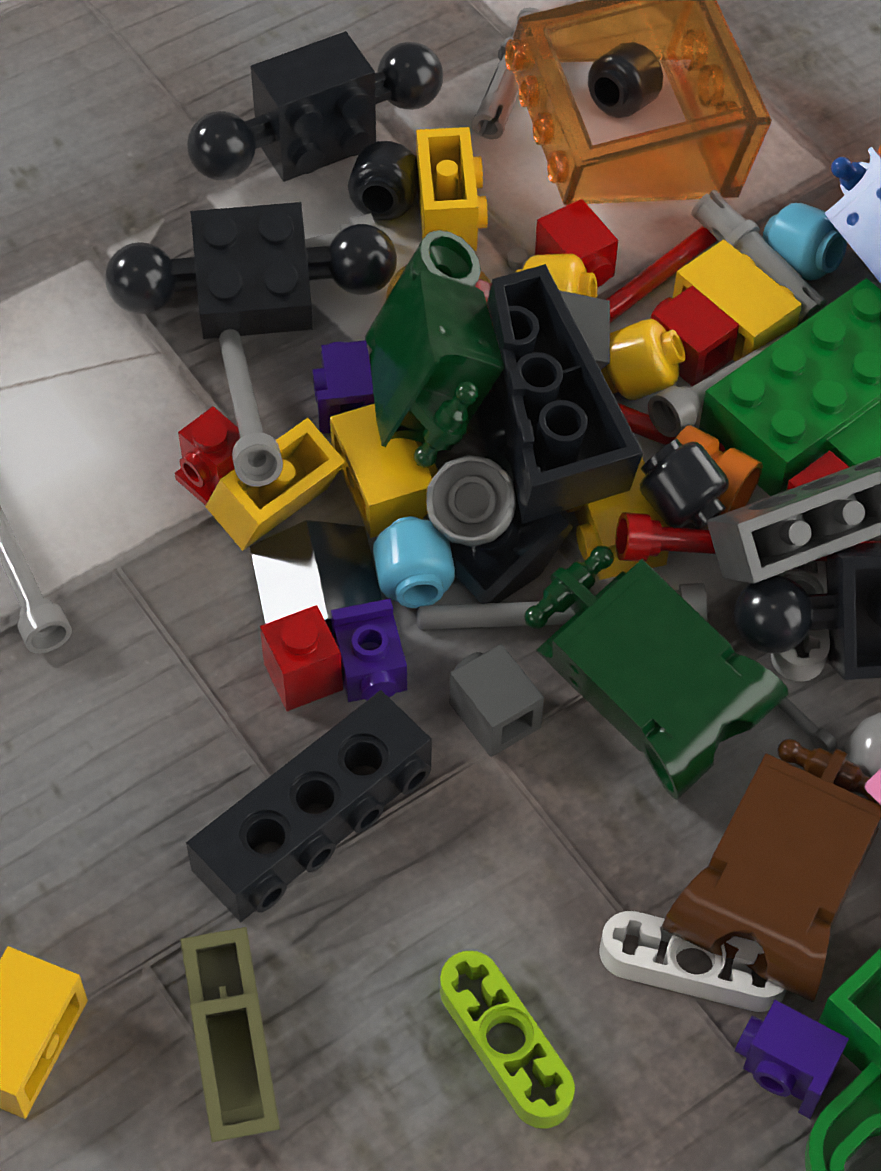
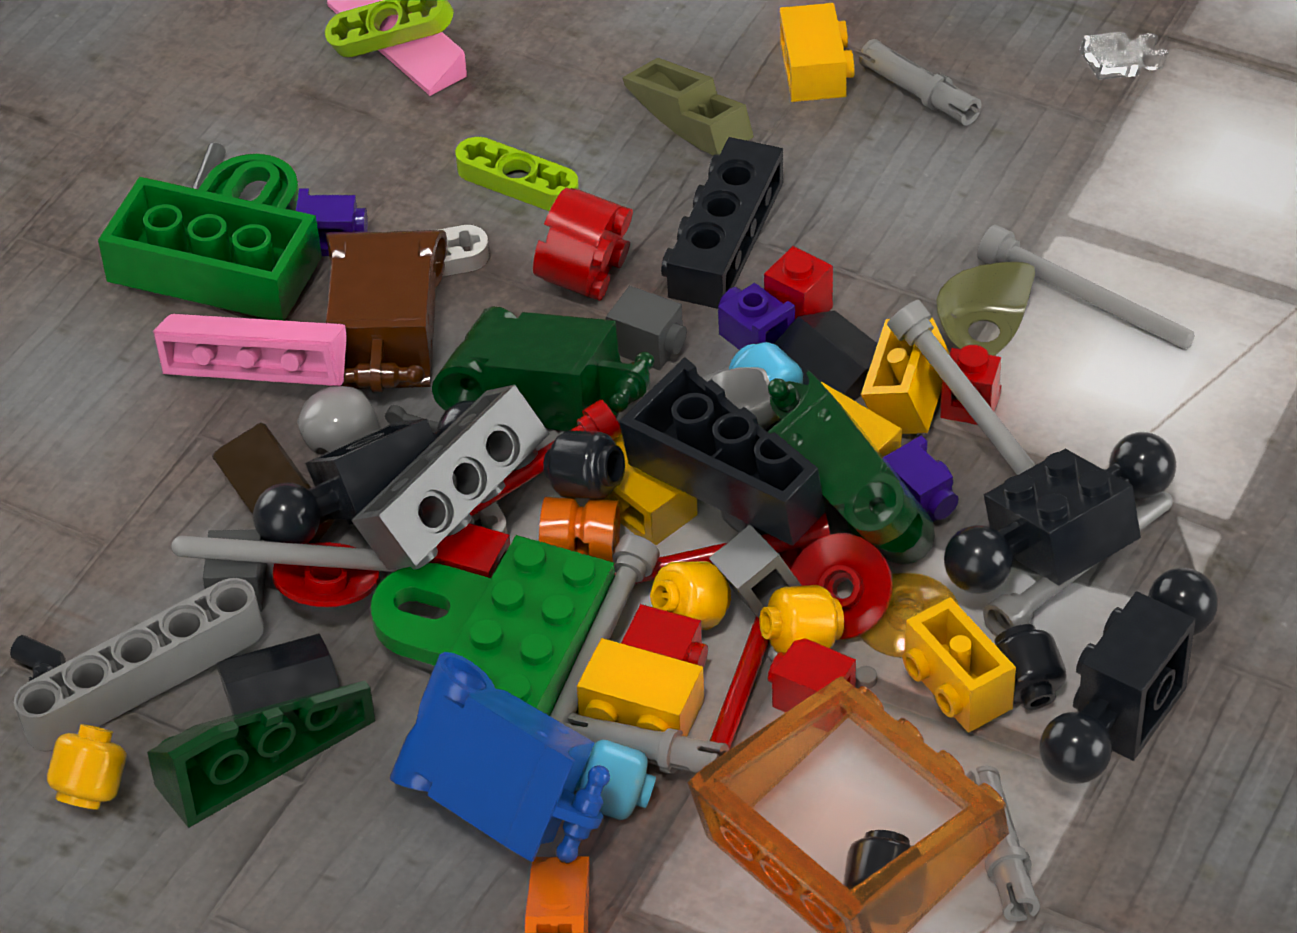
camera: 155 degrees right, 10 degrees down
none -> red brick [533,188,633,301]
none -> olive piece [936,262,1035,356]

